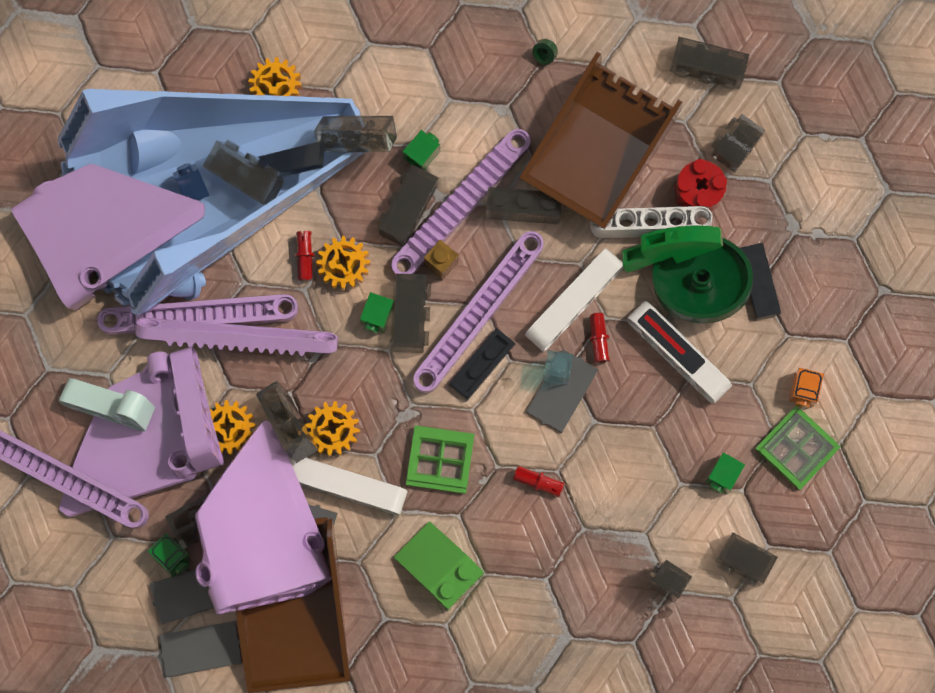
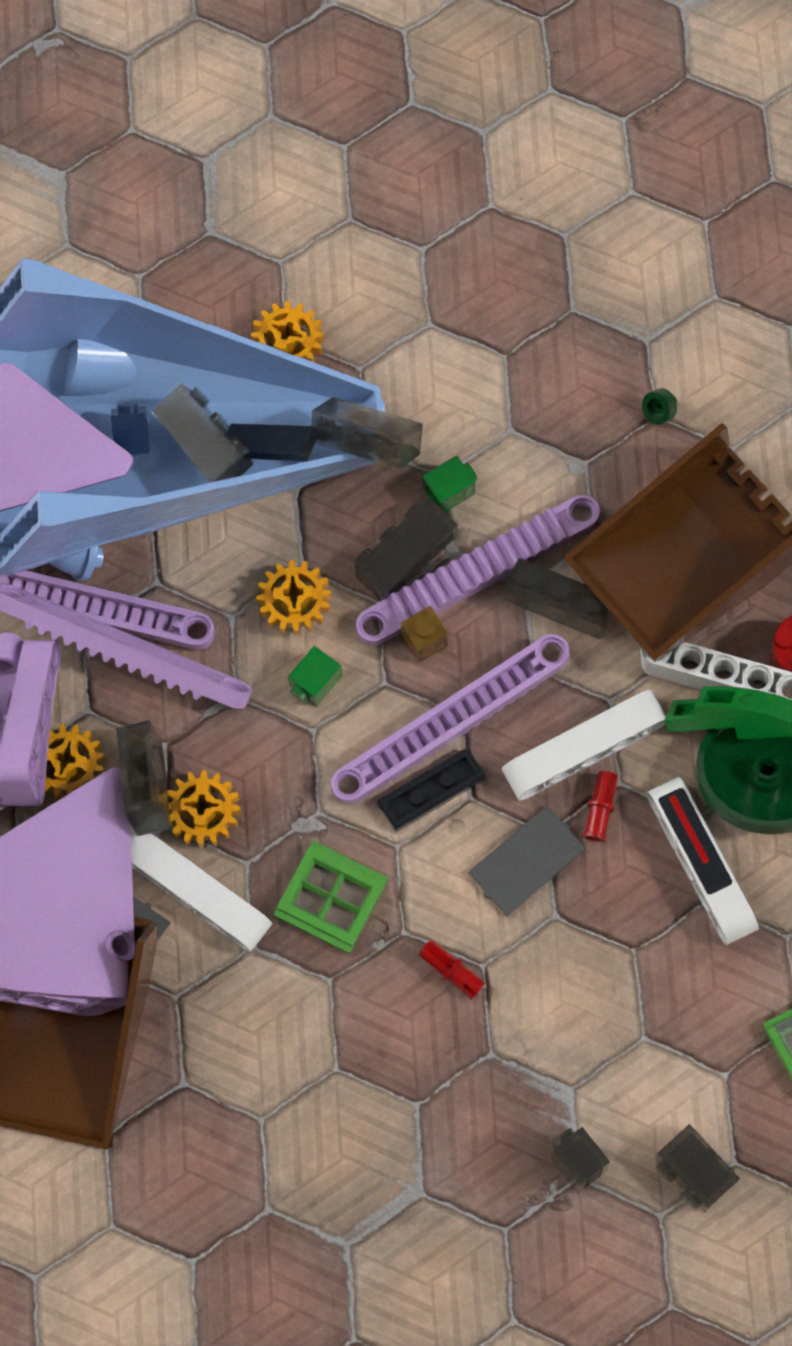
camera: 25 degrees right, 5 degrees down
red axle [295,231,314,281] -> none
clear smoke brick [393,273,432,353] -> none
bright green slope [394,521,484,611] -> none
clear light blue brick [543,350,573,385] -> none
green brick [705,452,745,494] -> none

